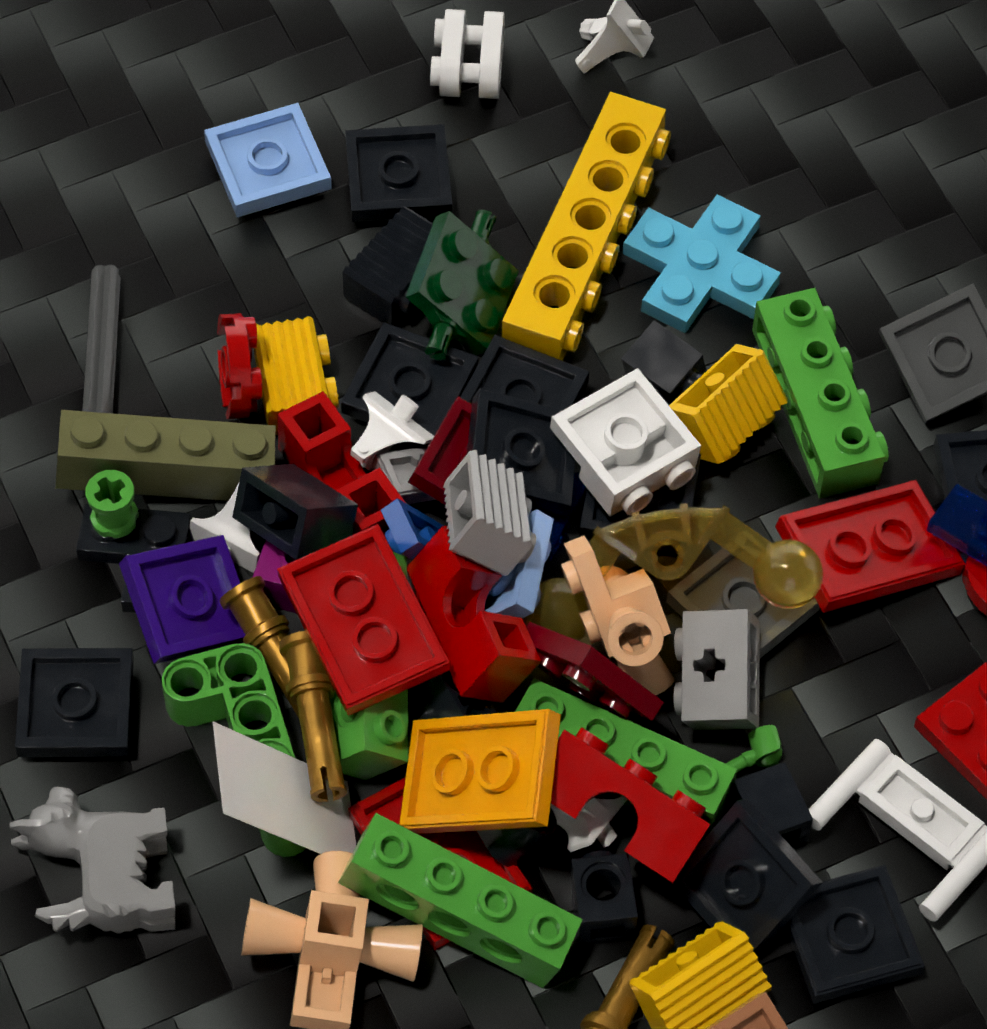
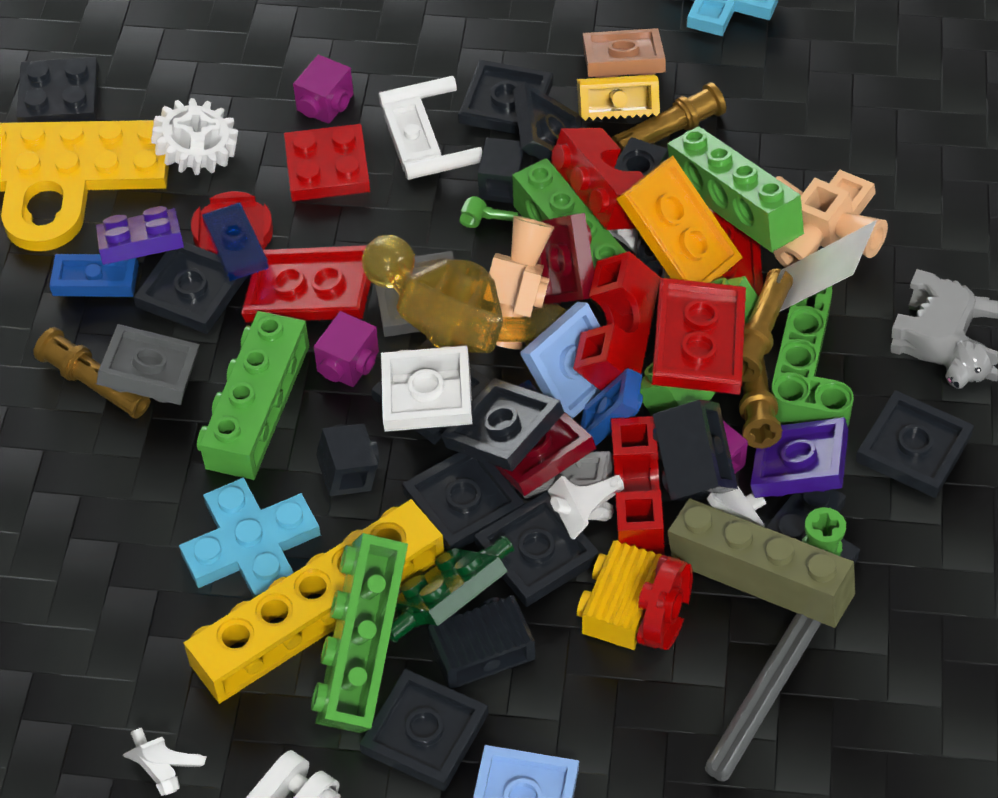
camera: 145 degrees left, 5 degrees down
light grey brick [443,450,536,576] -> none
yellow brick [669,344,788,464] -> none
light grey brick [674,609,760,730] -> none
none -> bright green brick [311,533,408,733]
none -> magenta brick [314,311,379,387]

